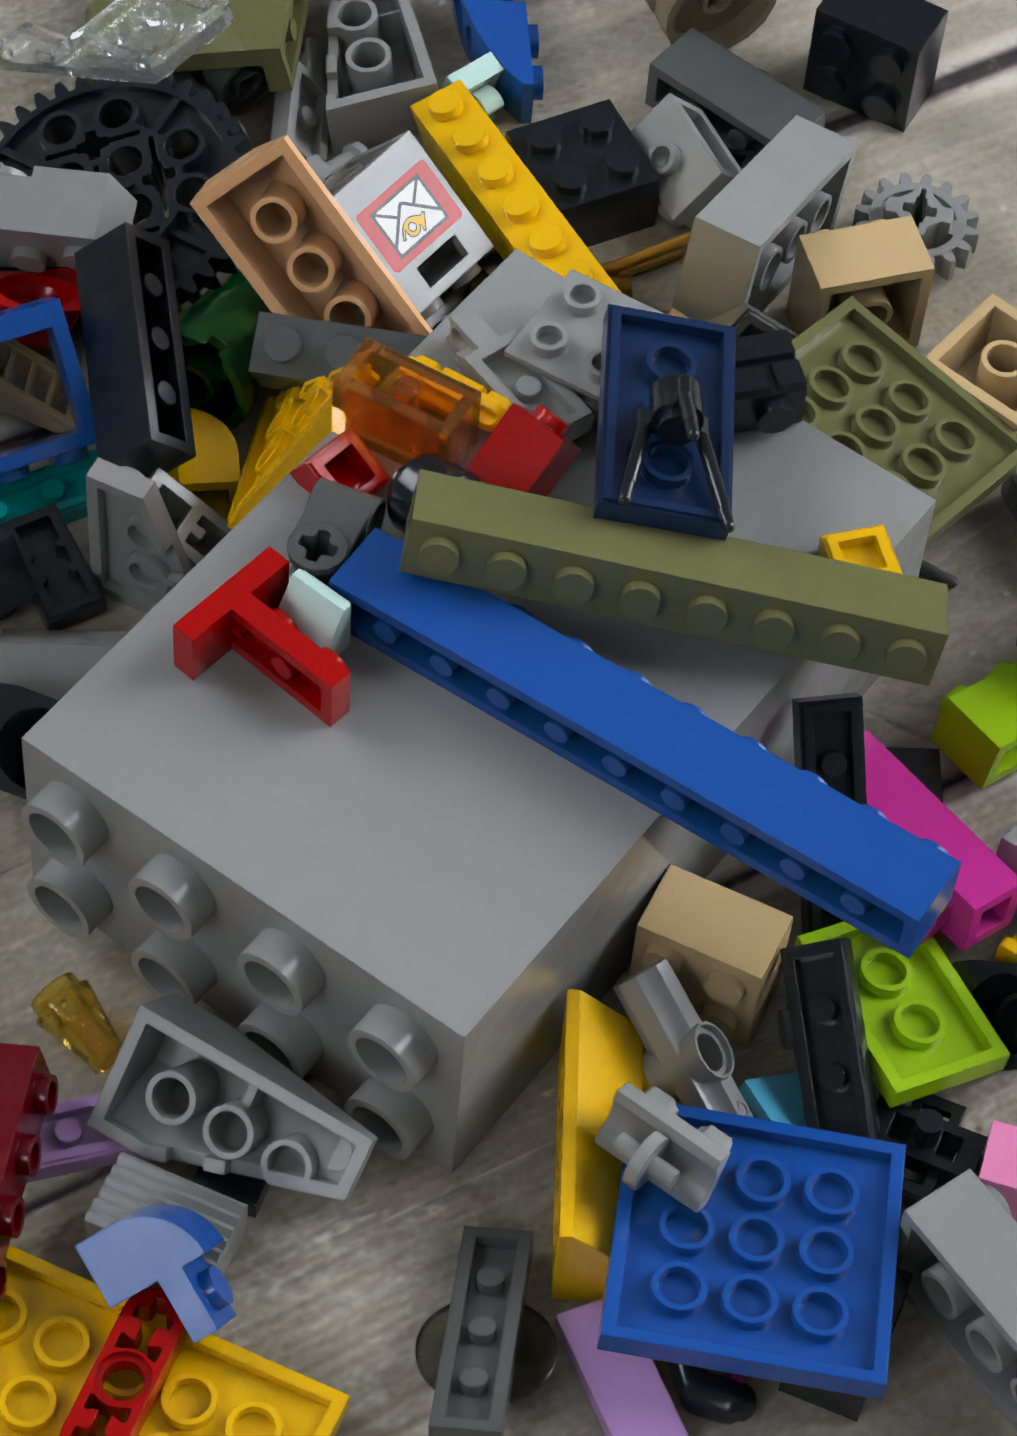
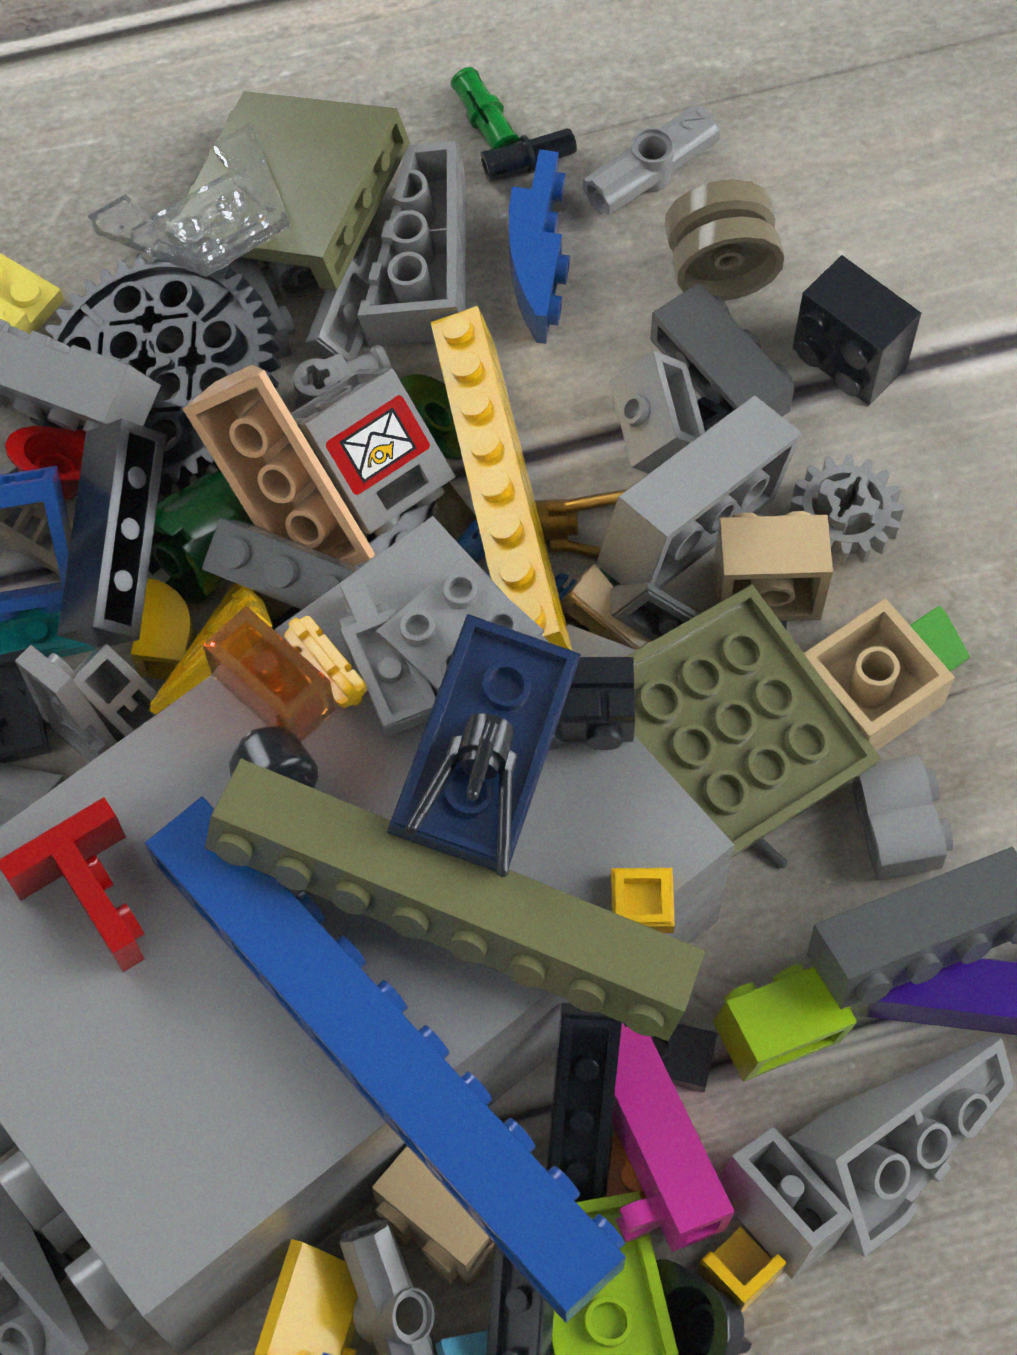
camera: 20 degrees right, 10 degrees up
light aqua slope [278,568,351,655] -> none
dark grey piece [287,477,386,586] -> none
red slope [290,427,391,495] -> none
light aqua tile [439,51,505,122] -> none
red brick [466,403,581,497] -> none
black brick [505,99,661,247] -> none

